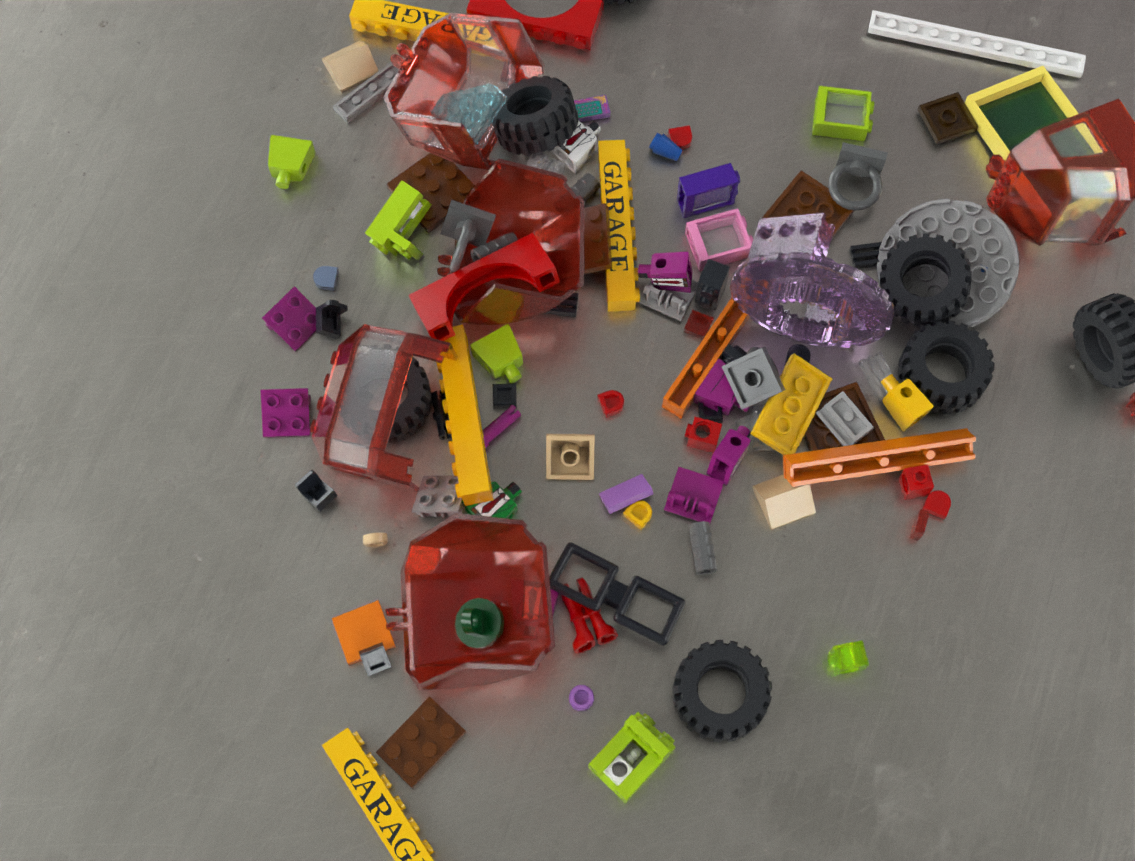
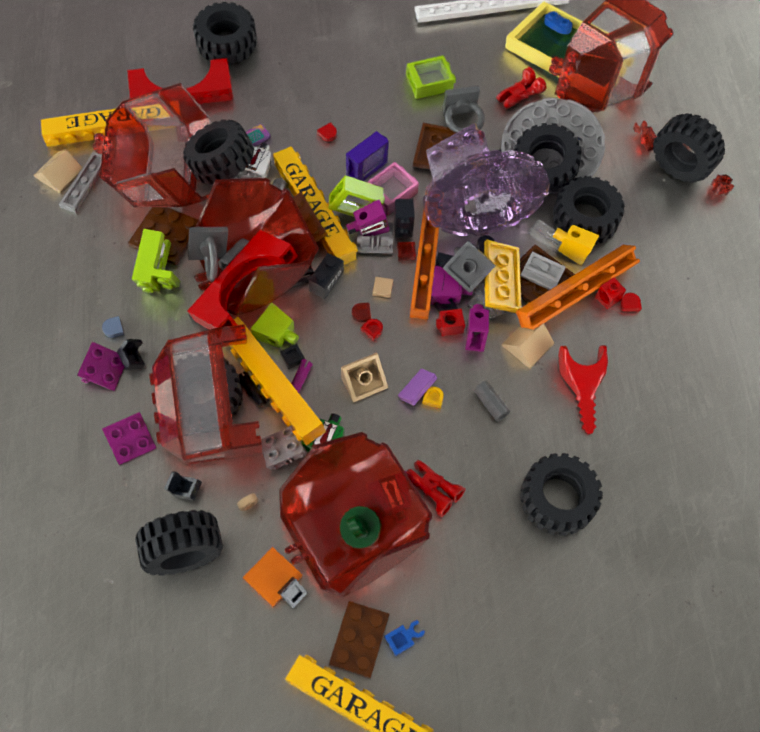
camera: 30 degrees left, 5 degrees down
lime torso [268,135,316,189] -> none
clear light blue plate [431,83,508,153] -> none
black bar [546,542,686,646] -> none
medium lavender tile [569,685,594,712] -> none
lime brick [588,712,676,804] -> none
blue cone [649,133,683,162] -> none
magenta hinge [664,467,724,523] -> none
clear neon green brick [827,640,869,676] -> none
clear red tile [910,509,930,541] -> none
dark brown plate [917,92,978,145] -> none
none -> black tyre [135,510,223,576]
none -> black brick [309,253,344,299]
none -> lime window [329,175,385,217]
none -> clear red tile [352,302,371,322]
none -> tan tile [372,277,393,298]
none -> blue plate [384,620,425,657]
none -> red piece [496,67,547,109]
none -> blue plate [544,12,572,34]
none -> red animal [558,345,608,435]
none -> clear red plate [633,120,656,151]

